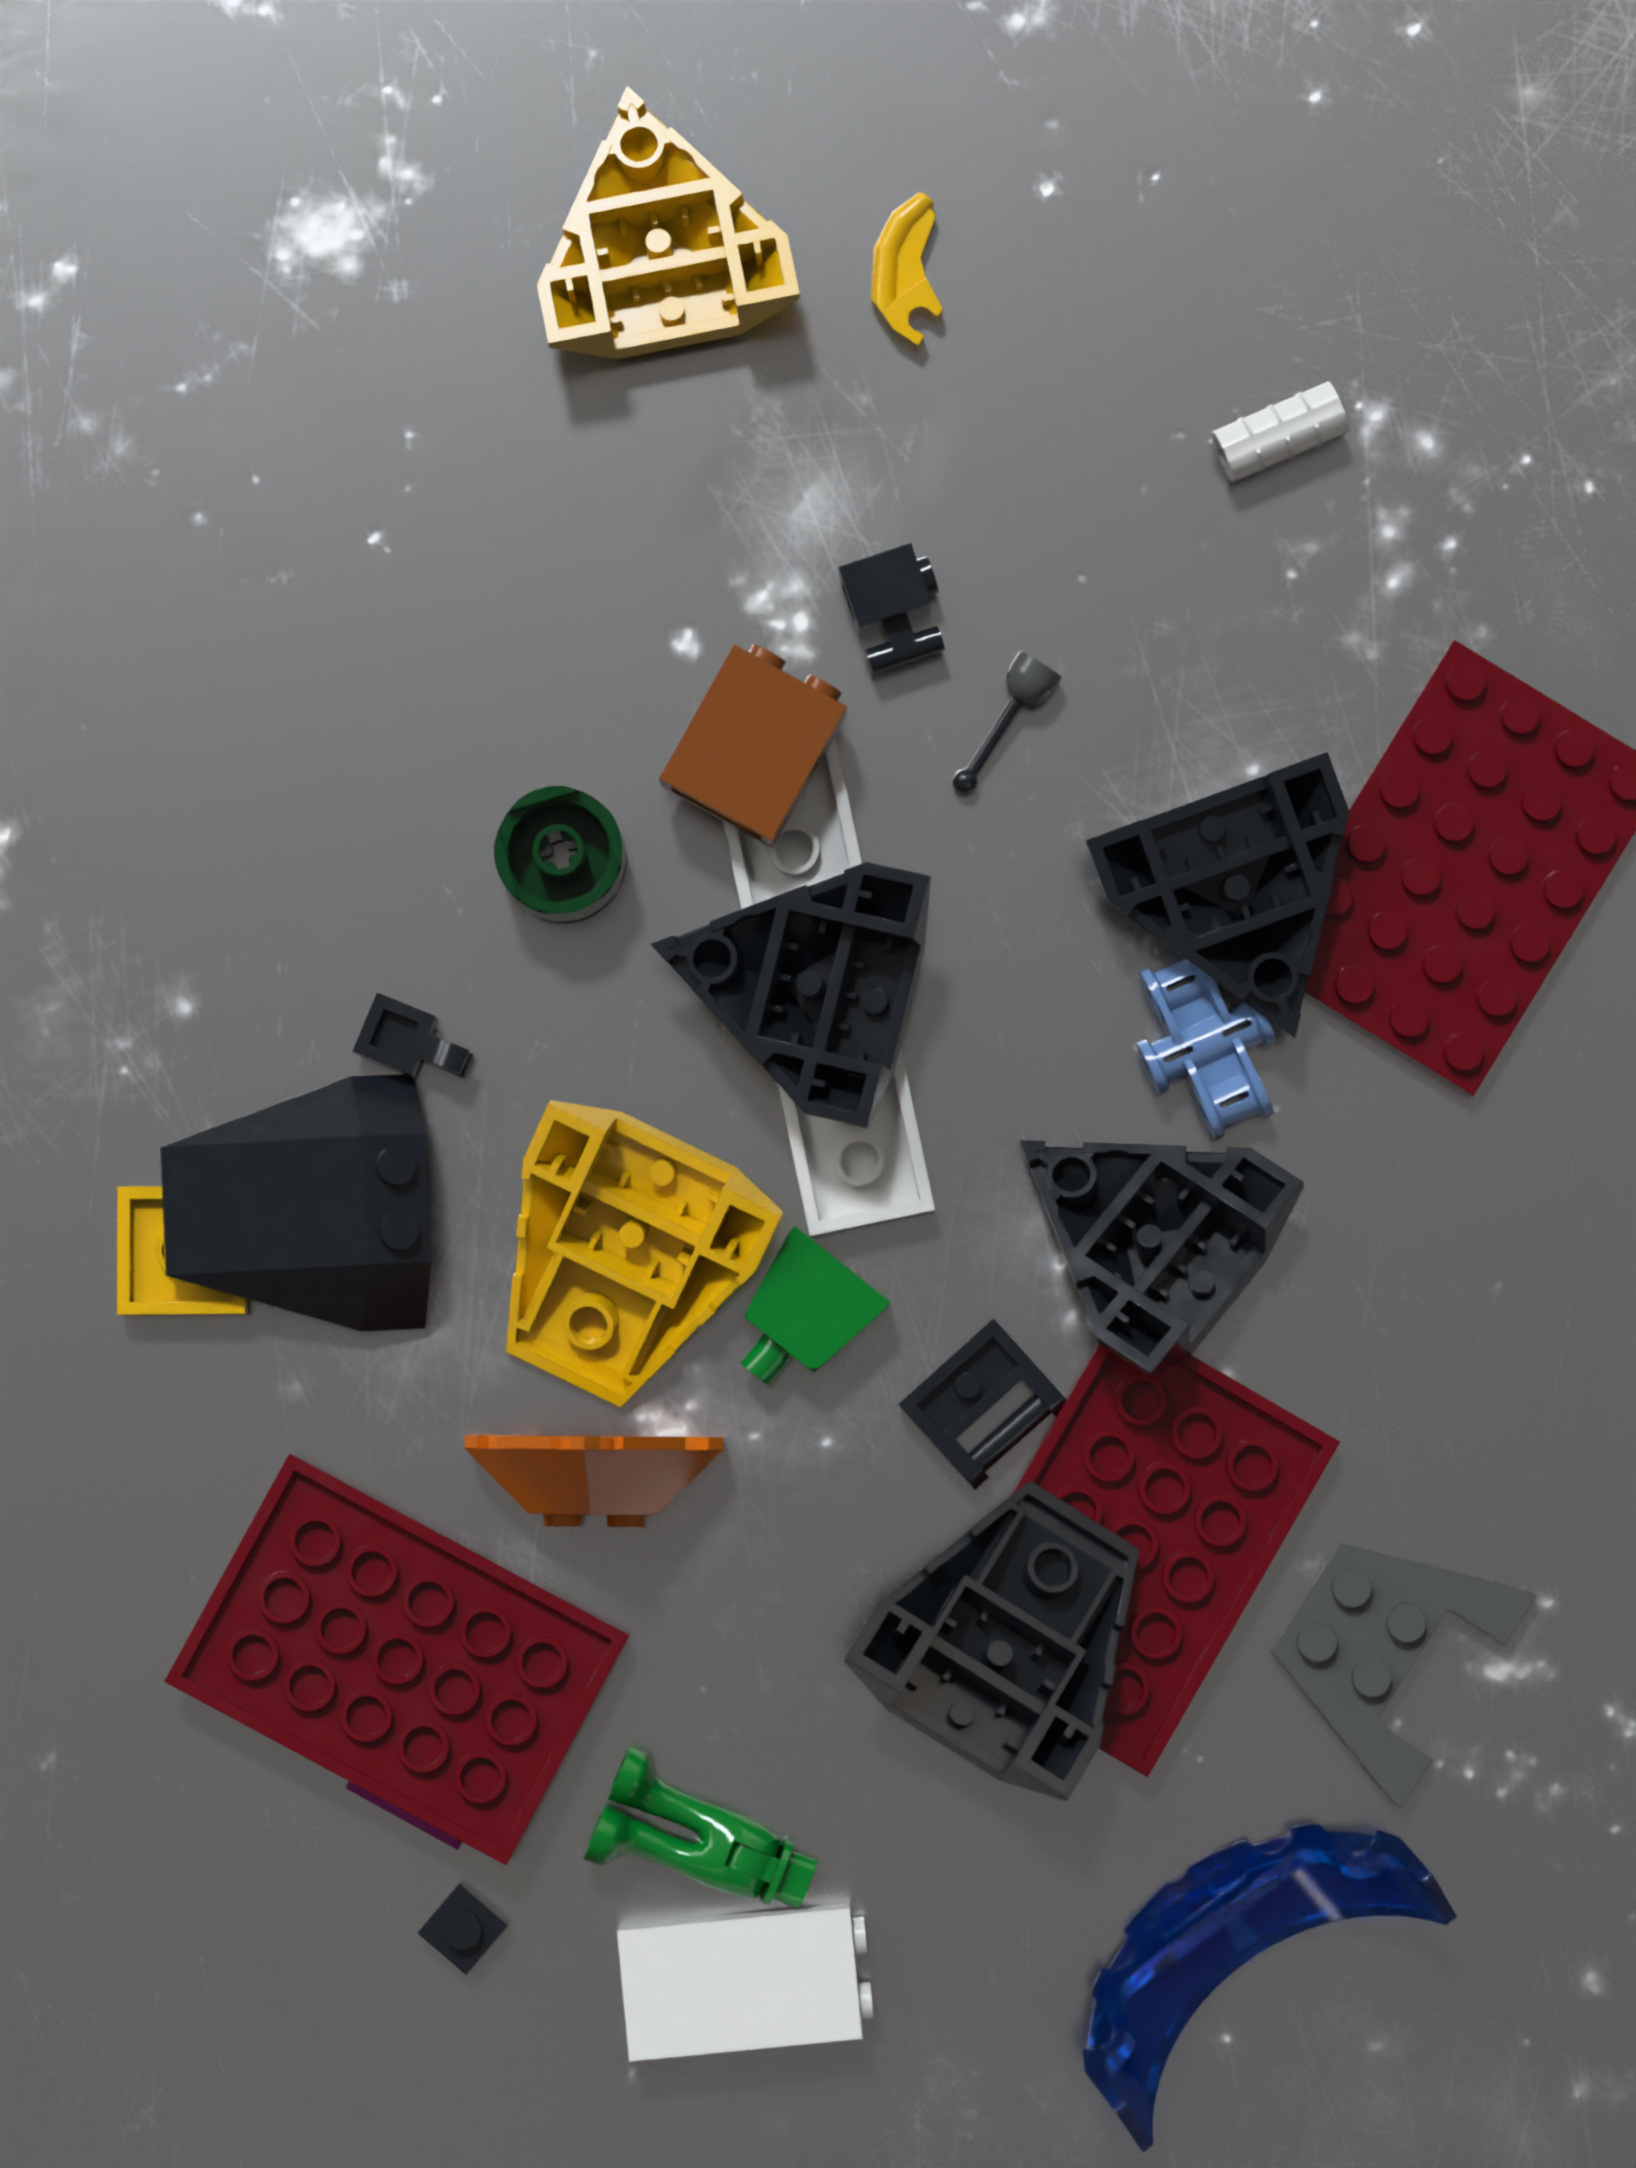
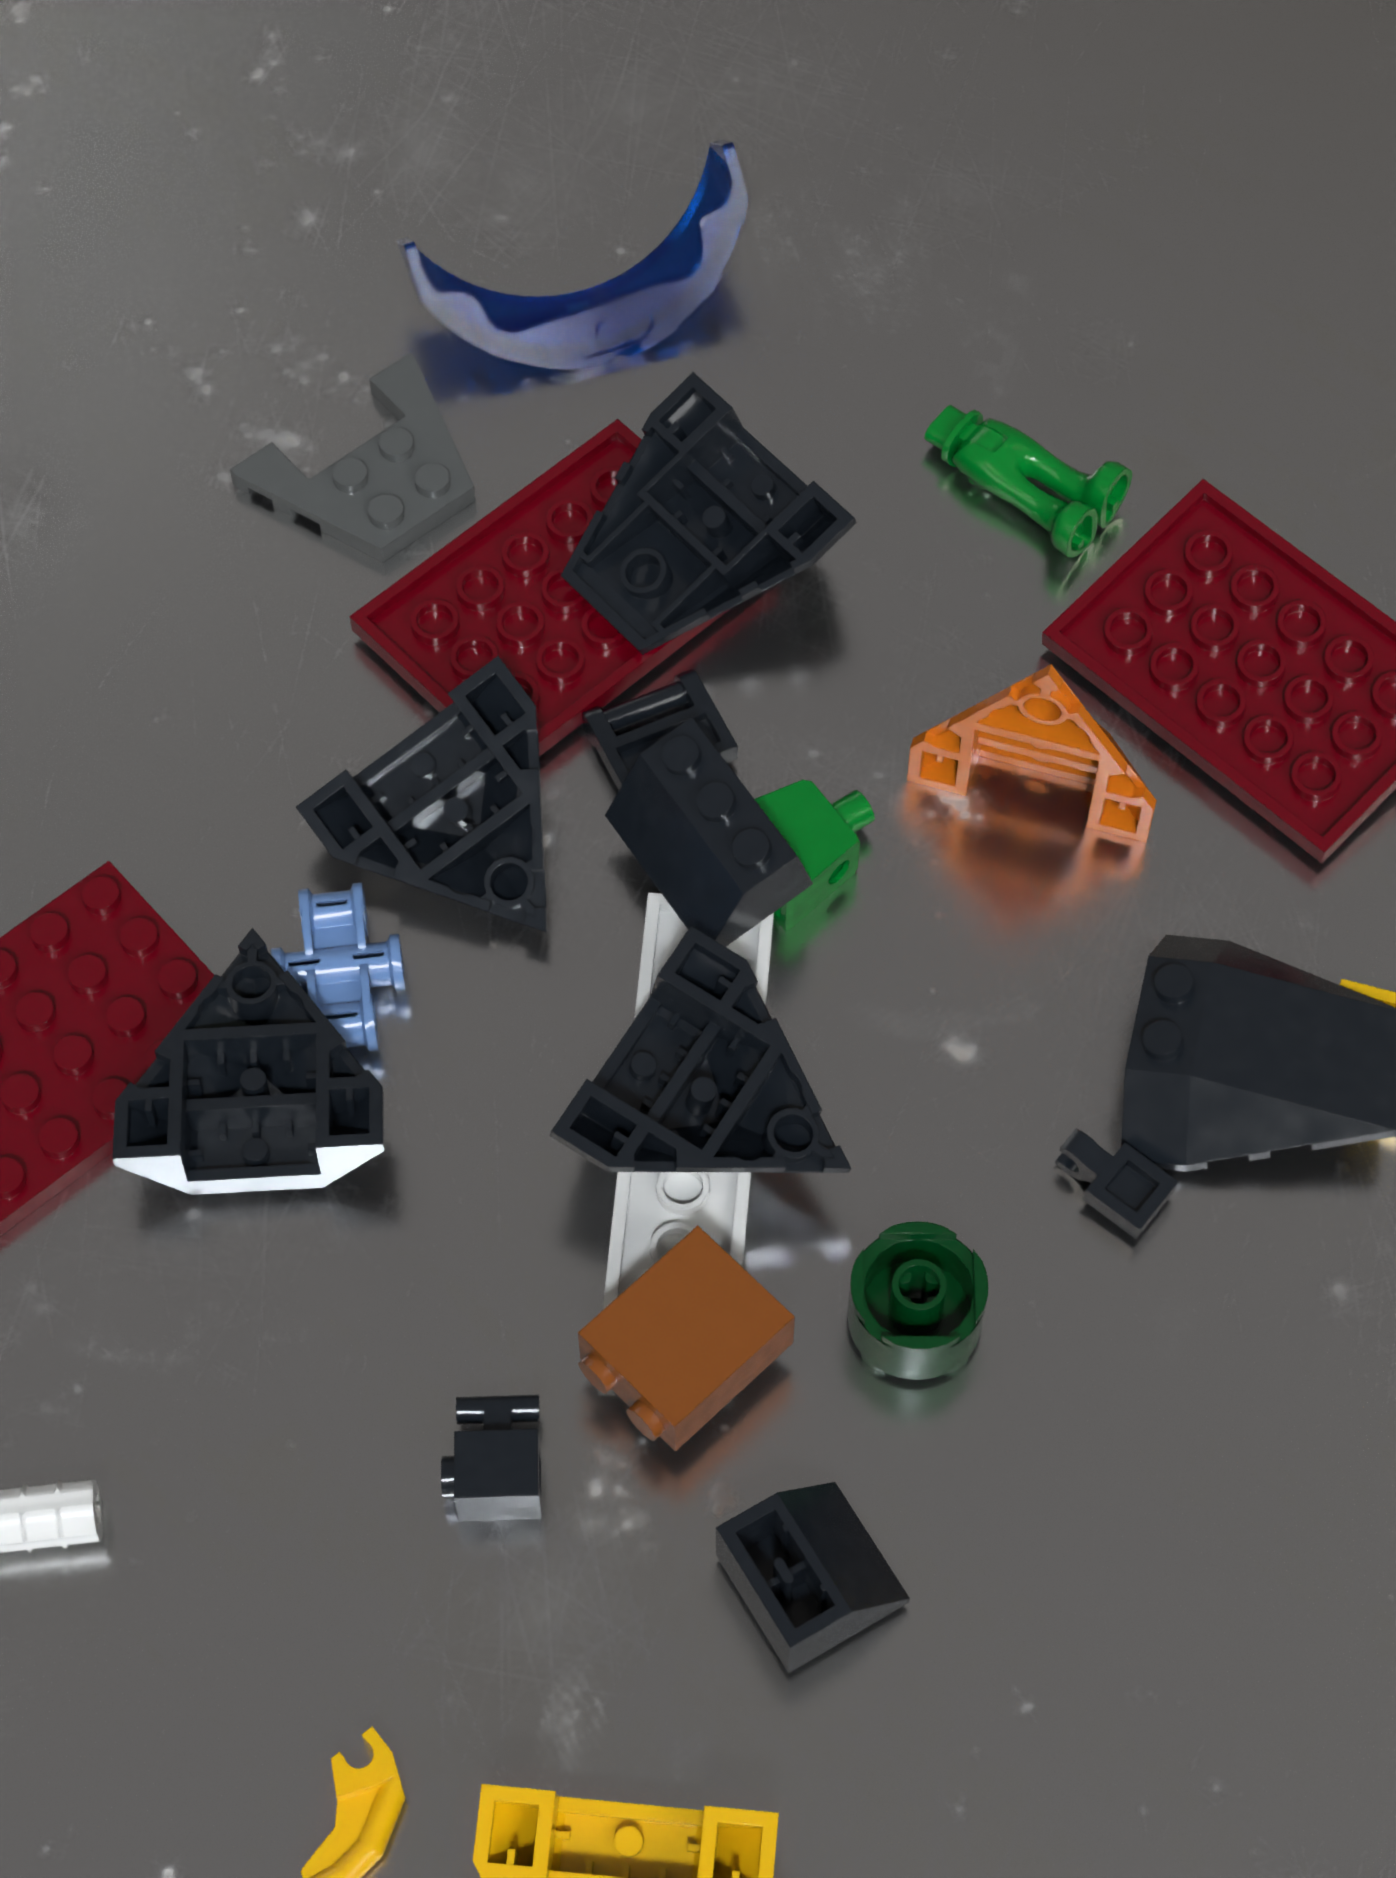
camera: 165 degrees left, 25 degrees down
black plate [418,1882,509,1975] -> none
yellow wedge [506,1100,784,1408] -> none
white brick [617,1902,874,2062] -> none
hinge [952,650,1062,794] -> none
none -> black slope [605,717,813,947]
none -> black slope [716,1482,910,1673]

